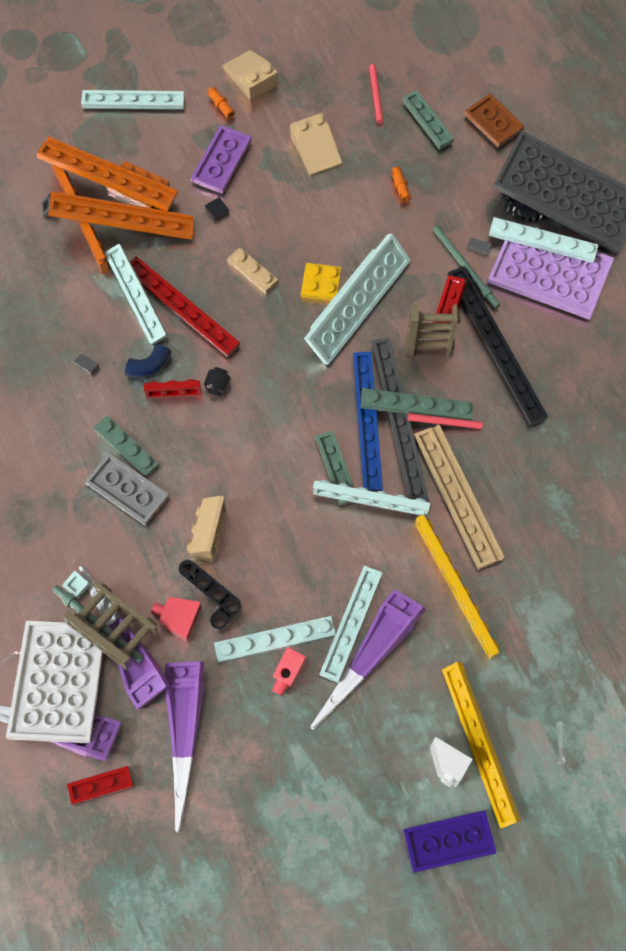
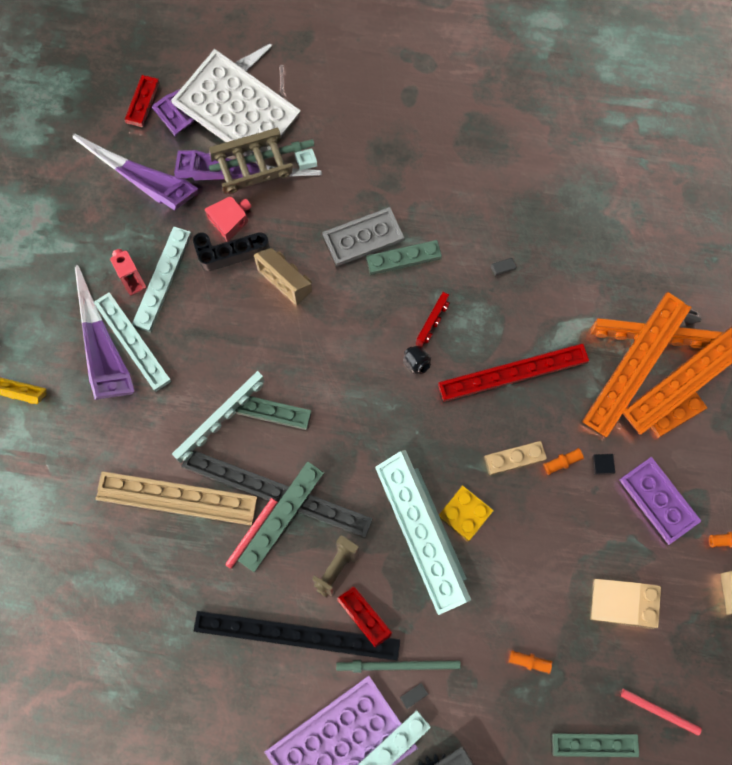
camera: 120 degrees right, 5 degrees up
light aqua plate [104,244,168,345] -> none
dark blue cylinder [125,345,172,378] -> none
blue plate [353,352,383,492] -> none
yellow plate [415,514,500,660] -> none
none -> orange pin [543,448,584,475]

